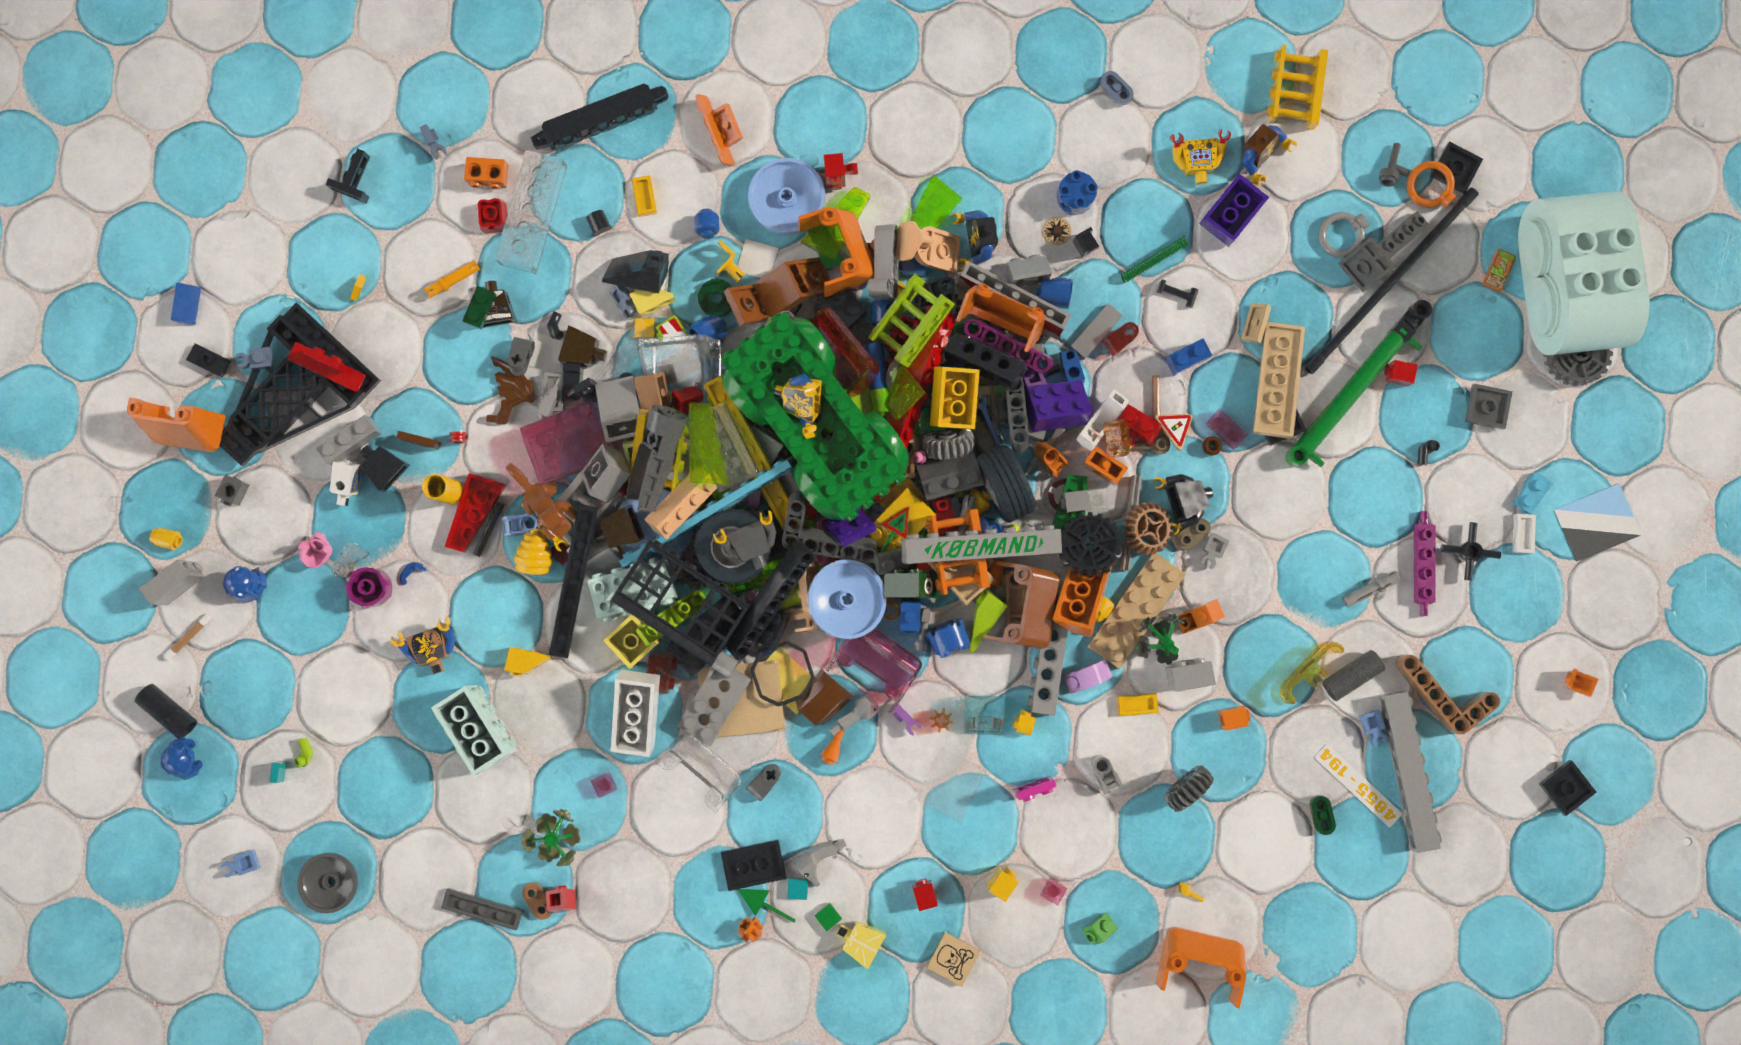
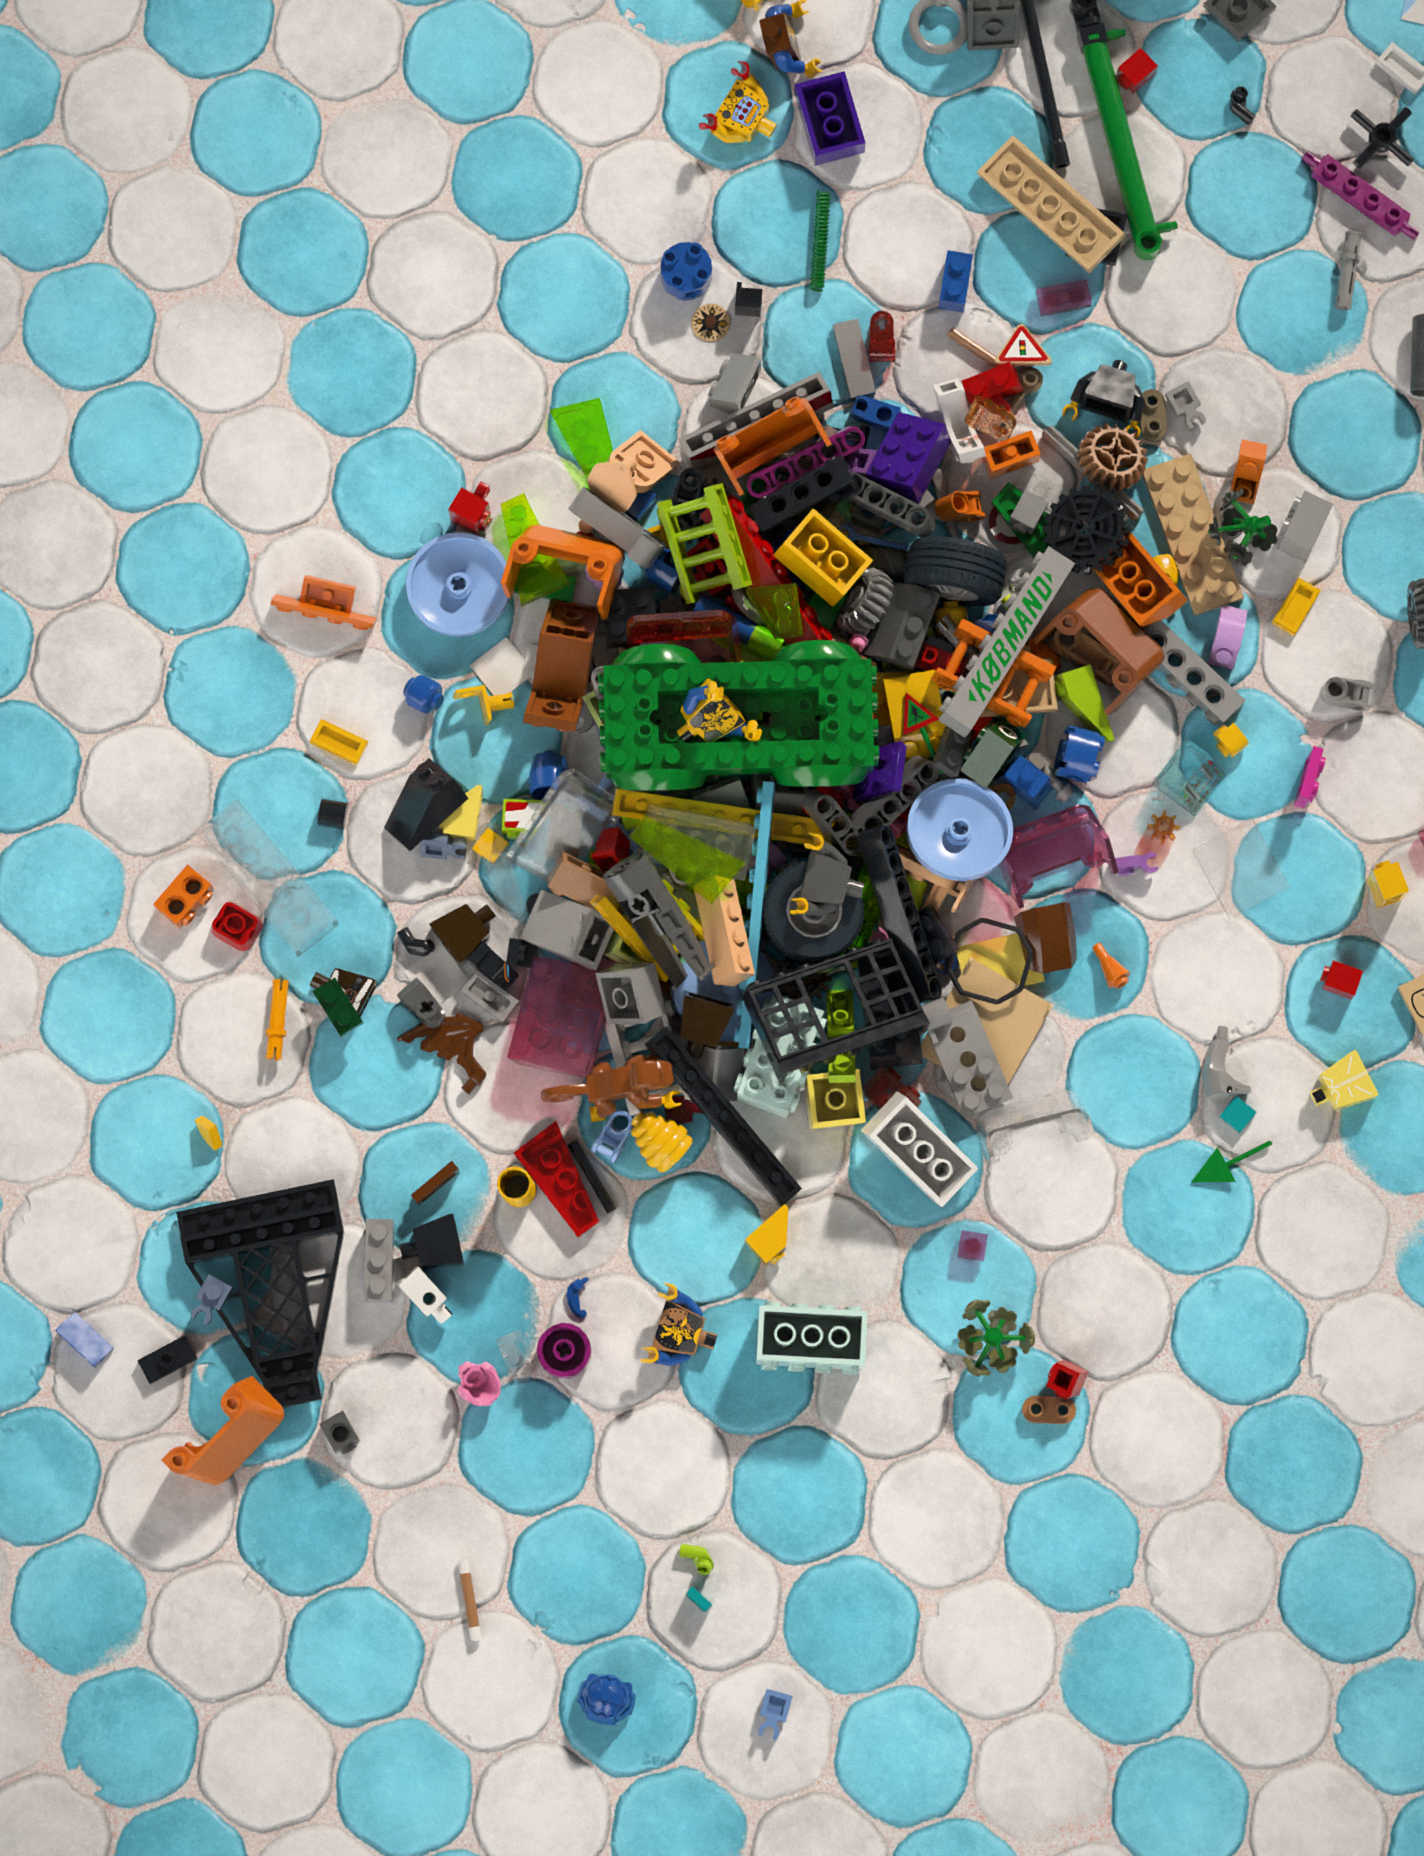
camera: 55 degrees left, 5 degrees down
black piece [134,684,197,739] -> none
light grey brick [139,560,205,605] -> none
yellow brick [150,527,183,550] -> none
blue helmet [223,566,267,602] -> none
red bracket [287,342,366,392] -> none
dark grey dish [297,853,358,913] -> none
black bracket [325,148,370,204] -> none
sand blue plate [419,124,447,160] -> none
dark grey tile [441,888,524,930] -> none
red bush [449,431,467,443] -> none
black hinge [531,83,669,150] -> none
light grey piece [537,378,560,424] -> none
dark green tile [698,279,732,317] -> none
black tile [721,839,787,891] -> none
orange gear [738,917,763,943] -> none
dark grey piece [746,764,781,802] -> none
green tile [814,903,842,932] -> none
light grey animal [829,693,880,736] -> none
torso [951,210,998,270] -> none
blue helmet [1036,277,1073,309] -> none
sand blue plate [1100,71,1134,105] -> none
black piece [1156,280,1199,308] -> none
reddish brown plate [1202,436,1222,456] -> none
orange brick [1218,706,1250,731] -> none
tan plate [1241,303,1271,343] -> none
clear yellow piece [1280,641,1344,705] -> none
medium azure plate [1512,472,1553,515] -> none

